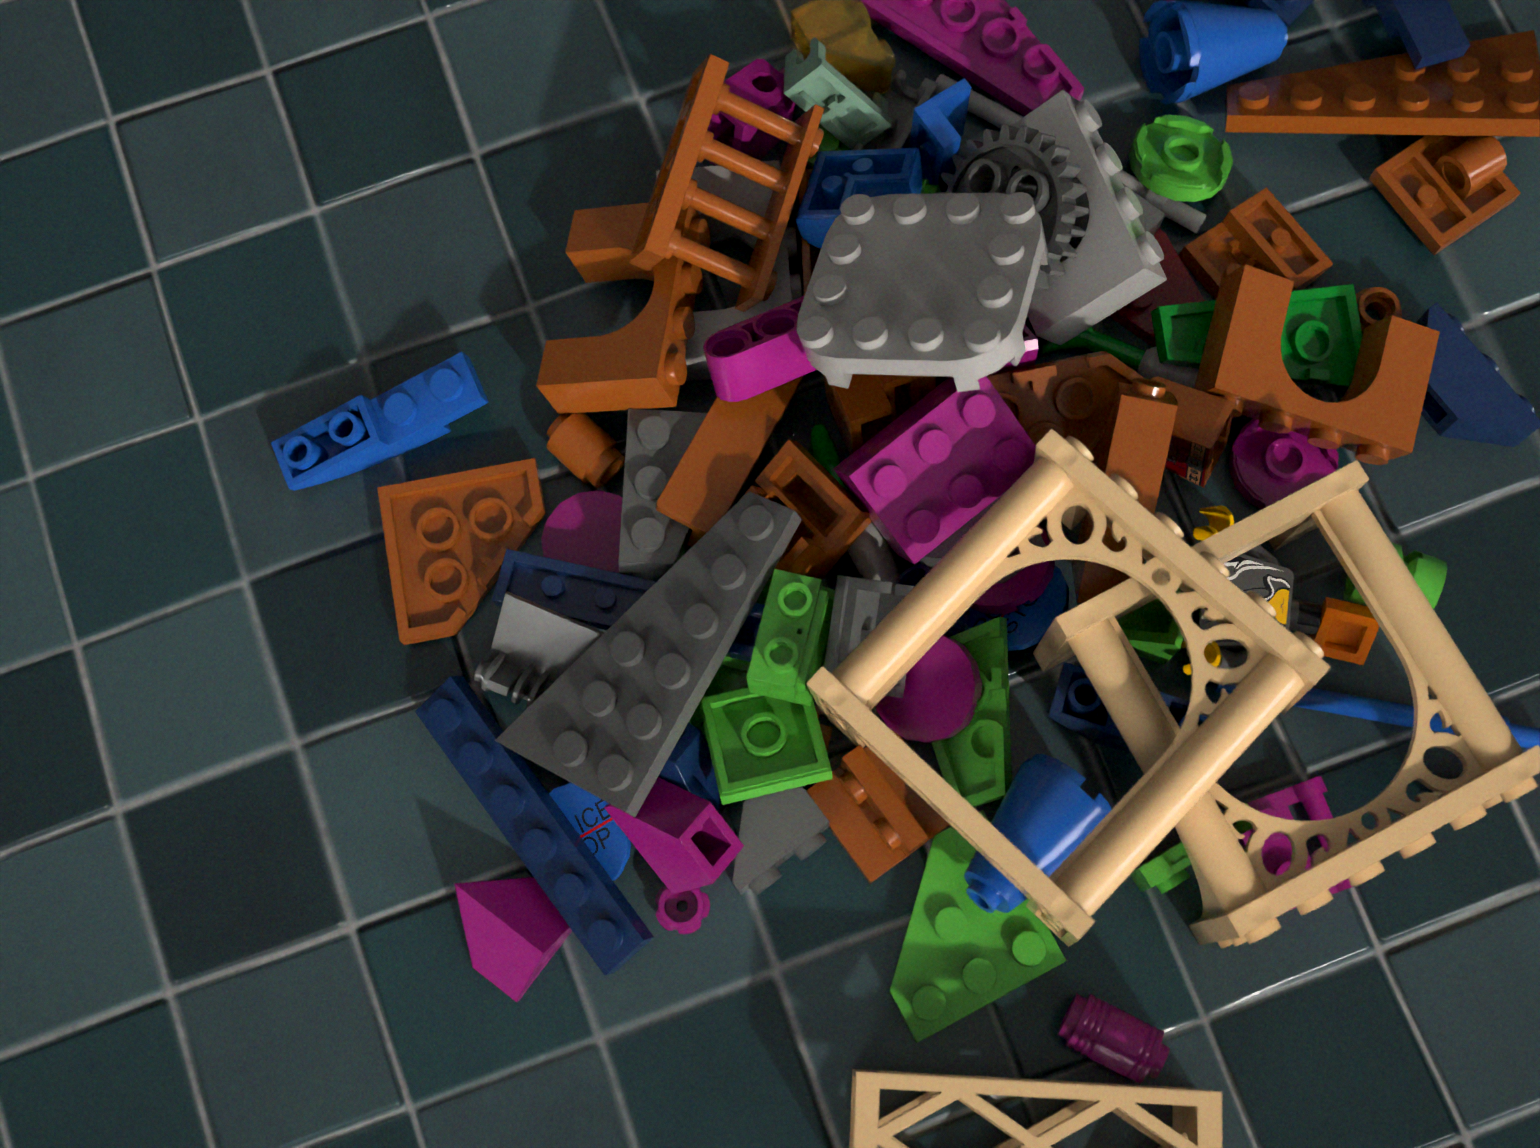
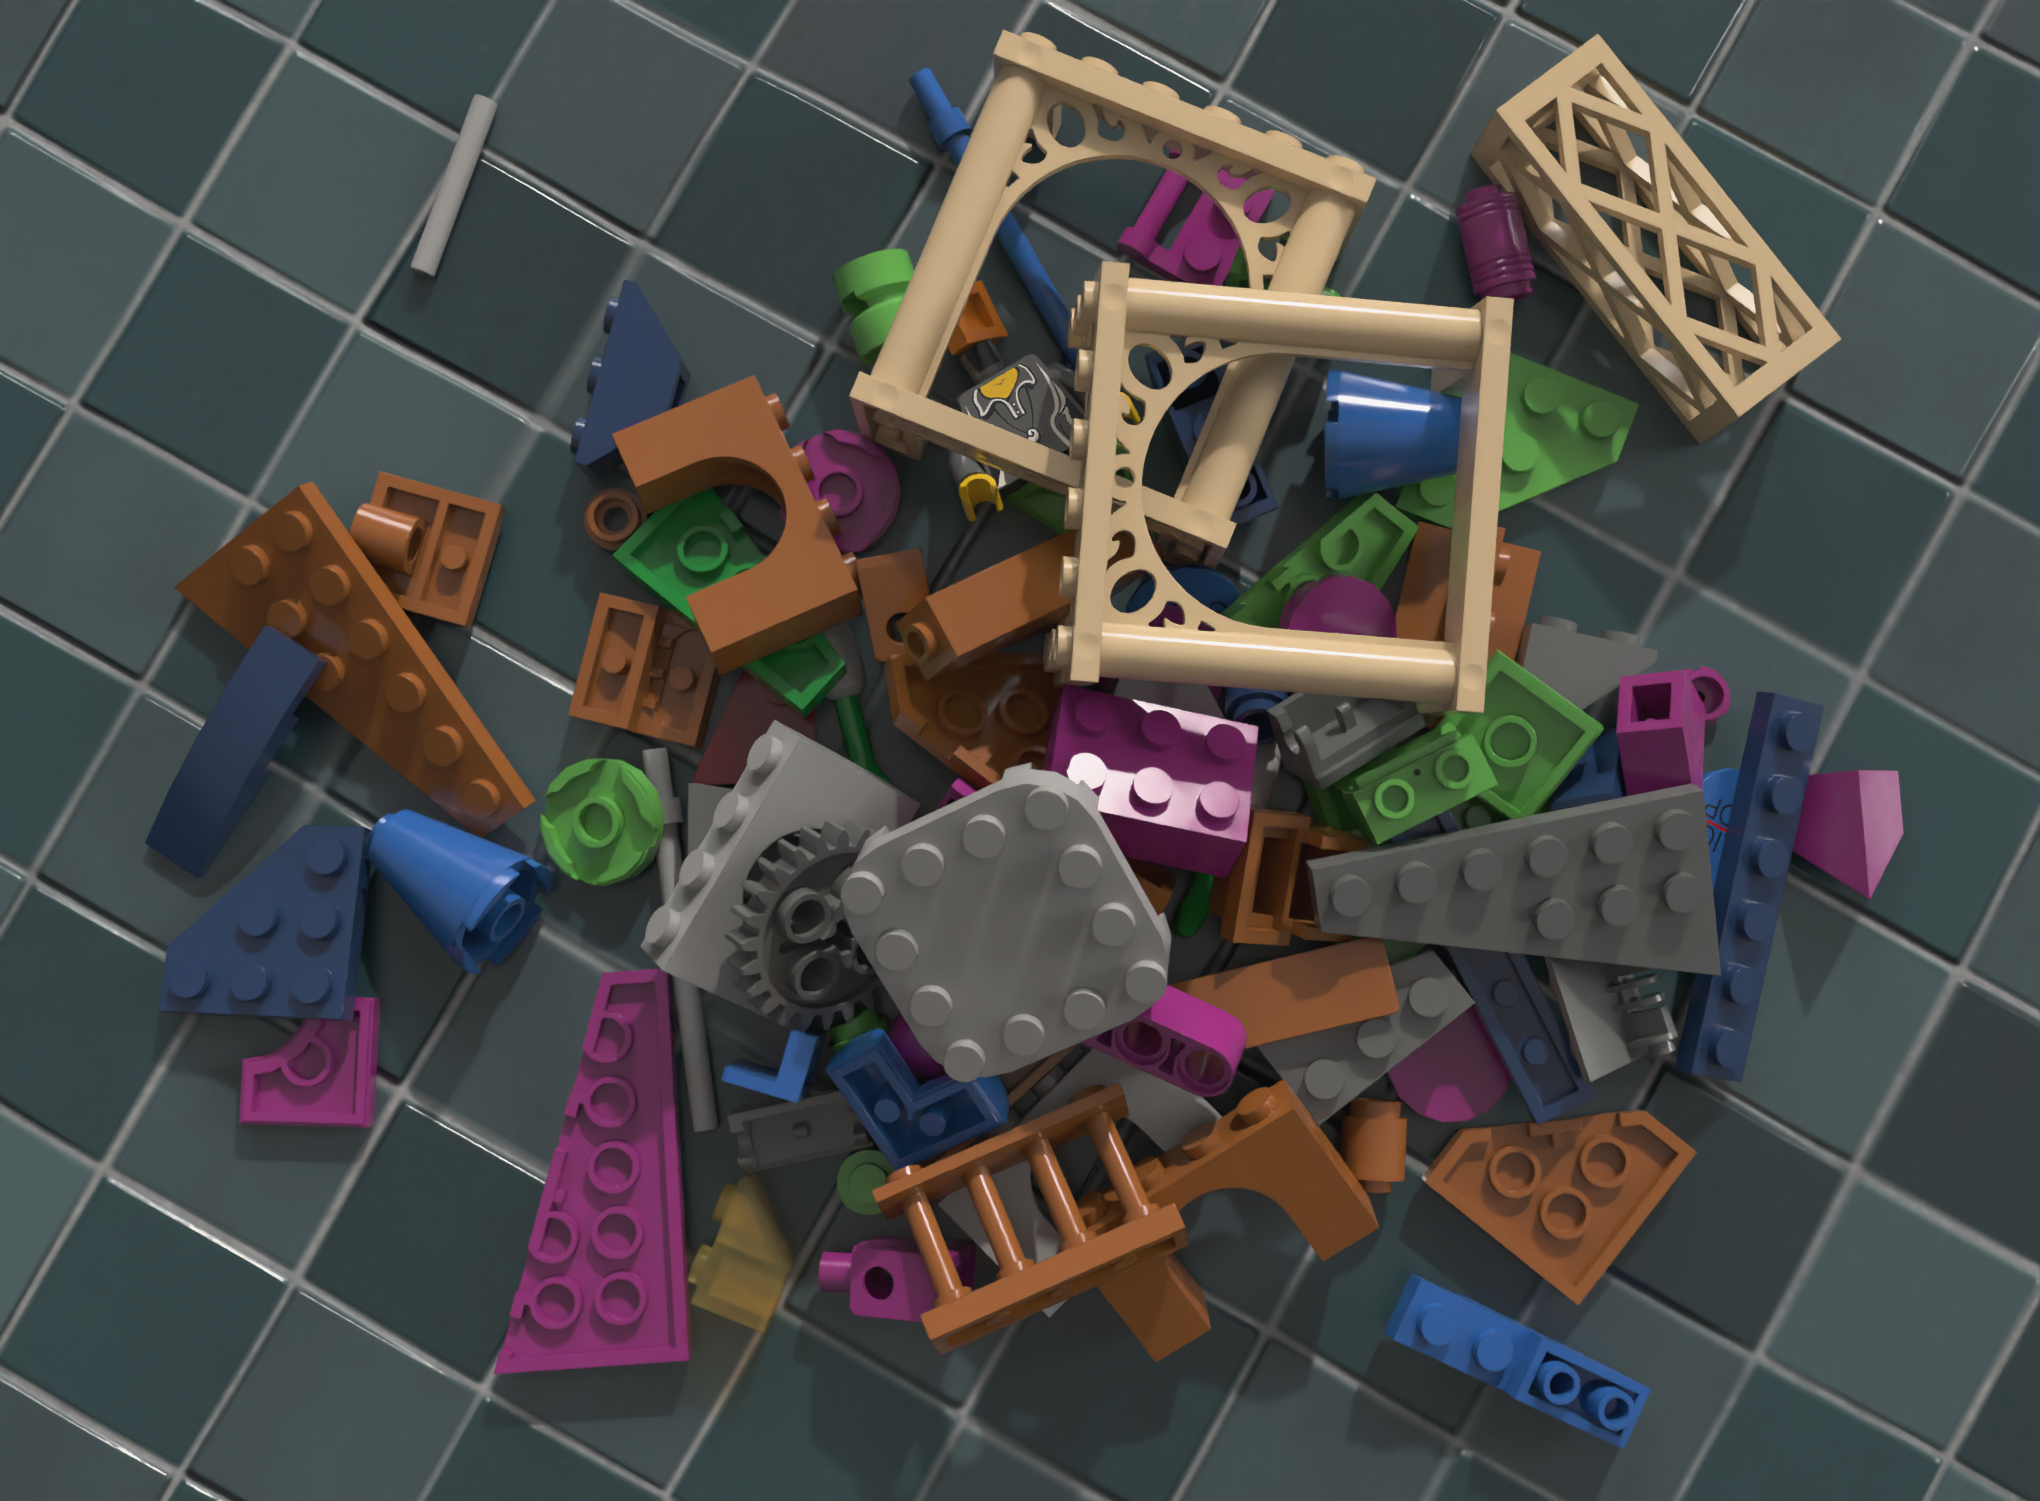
camera: 135 degrees left, 10 degrees up
sand green hinge [784,37,892,150] -> none

